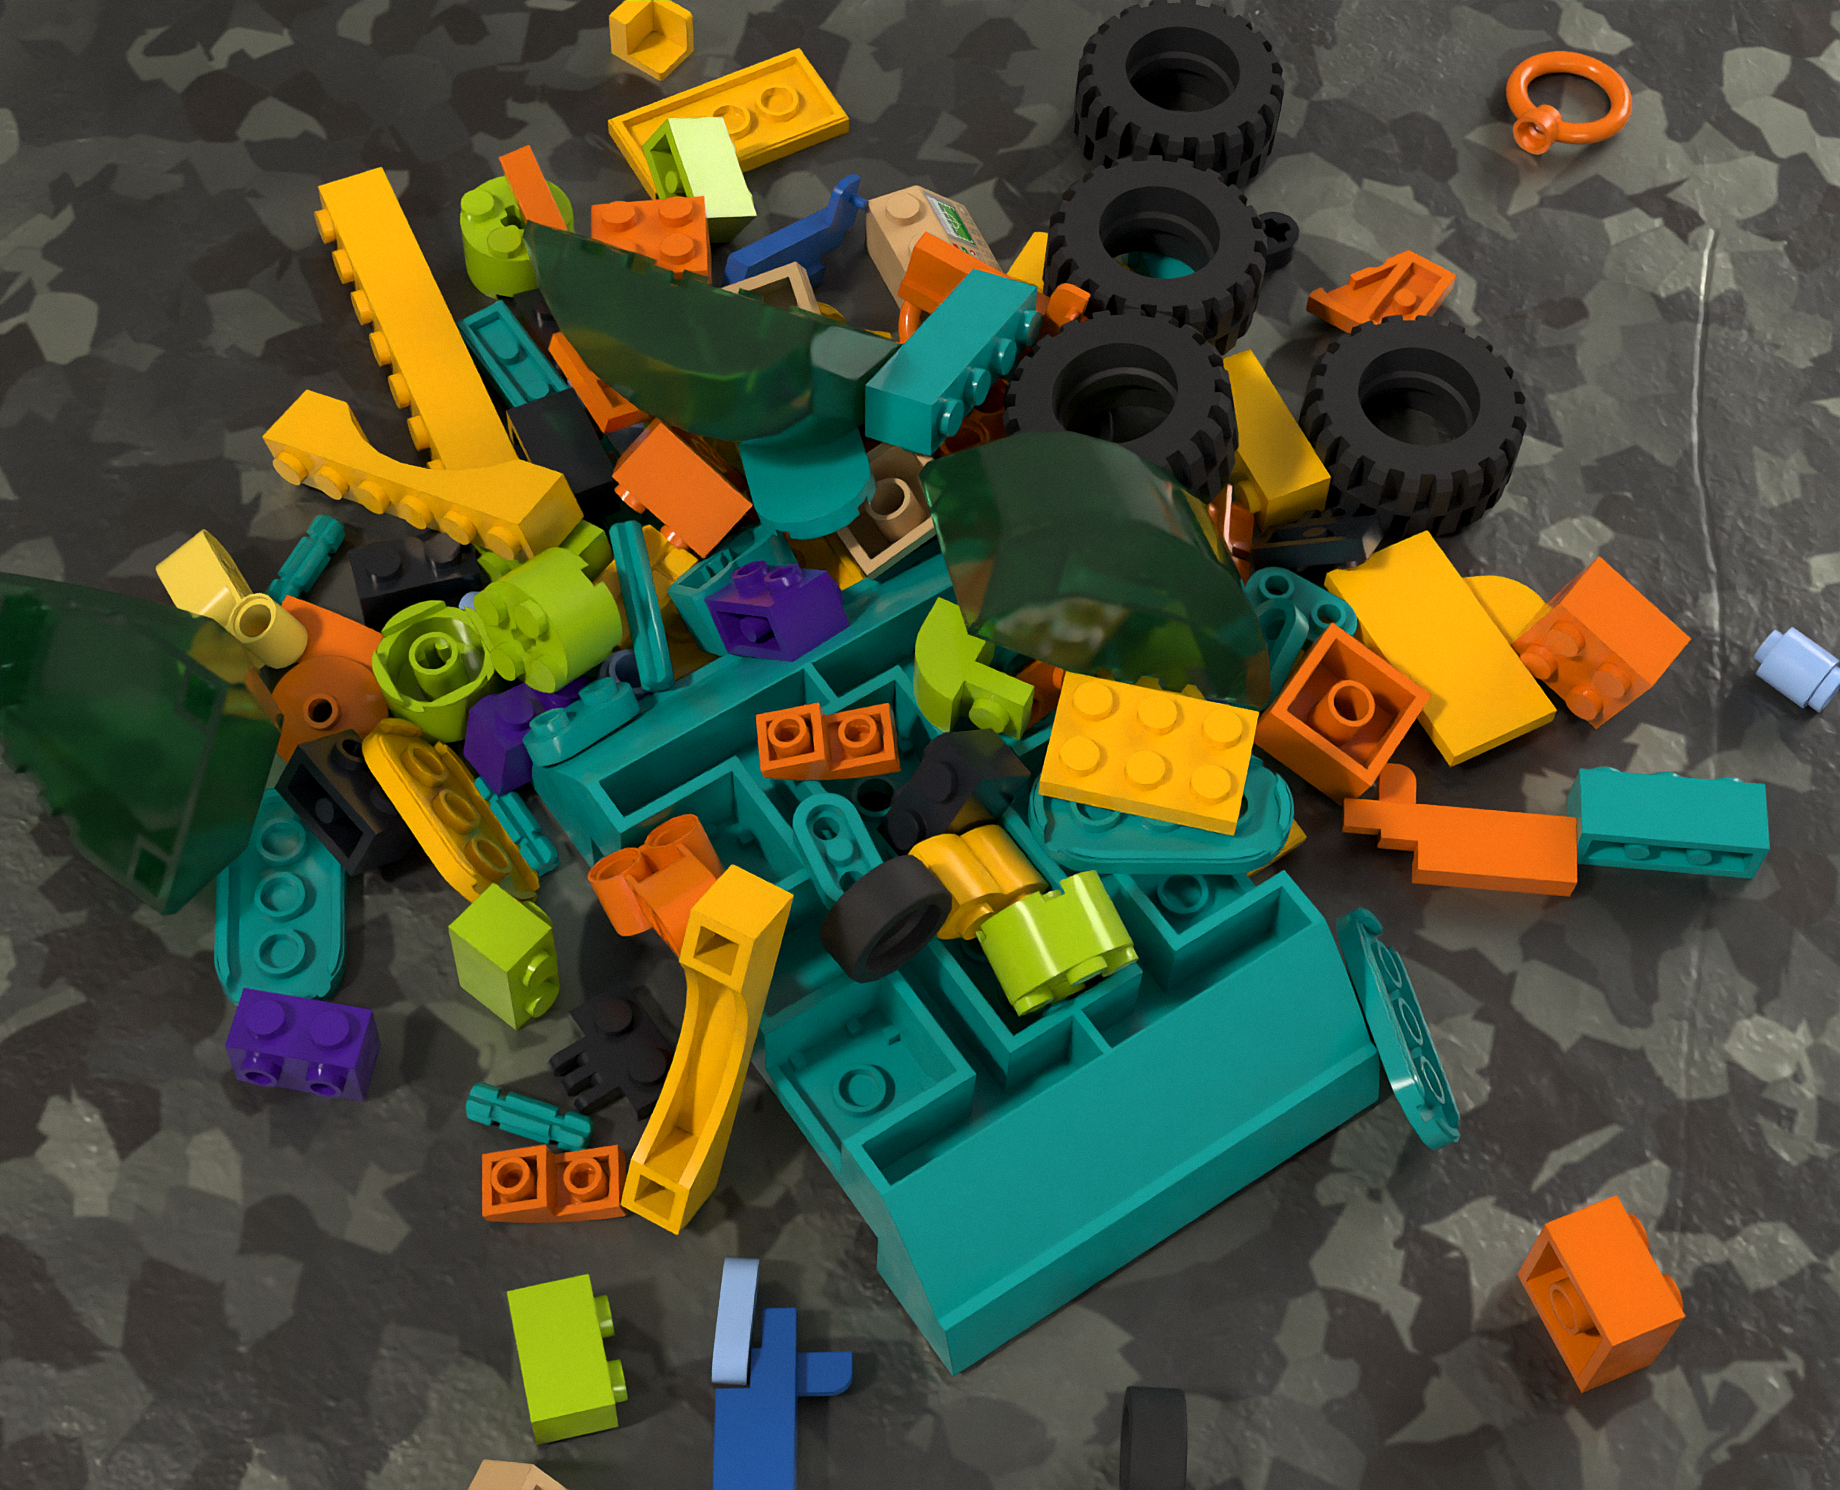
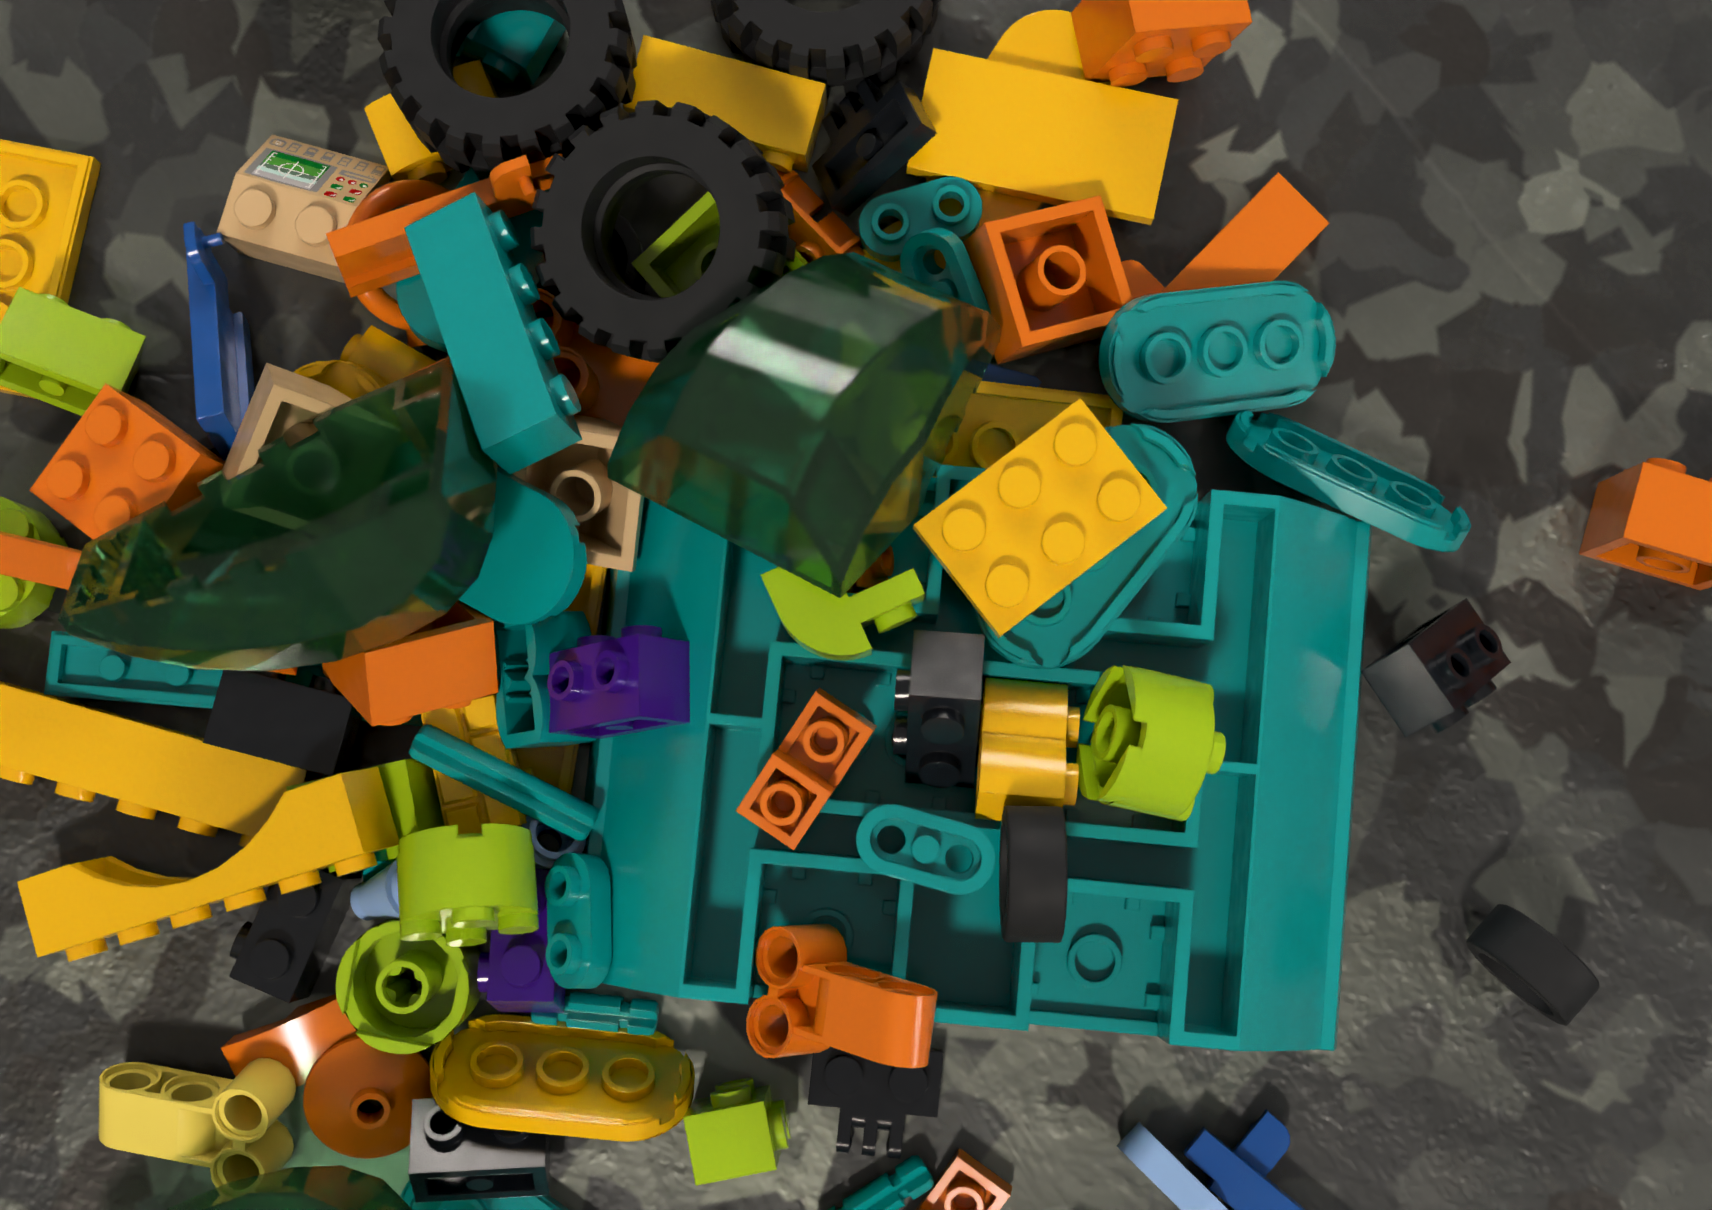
camera: 45 degrees left, 25 degrees up
teal axle [264,514,346,606] -> none
yellow arch [620,864,794,1235] -> none
teal brick [1566,767,1770,879] -> none
none -> teal tile [1099,281,1336,423]
none -> black brick [1361,598,1511,737]

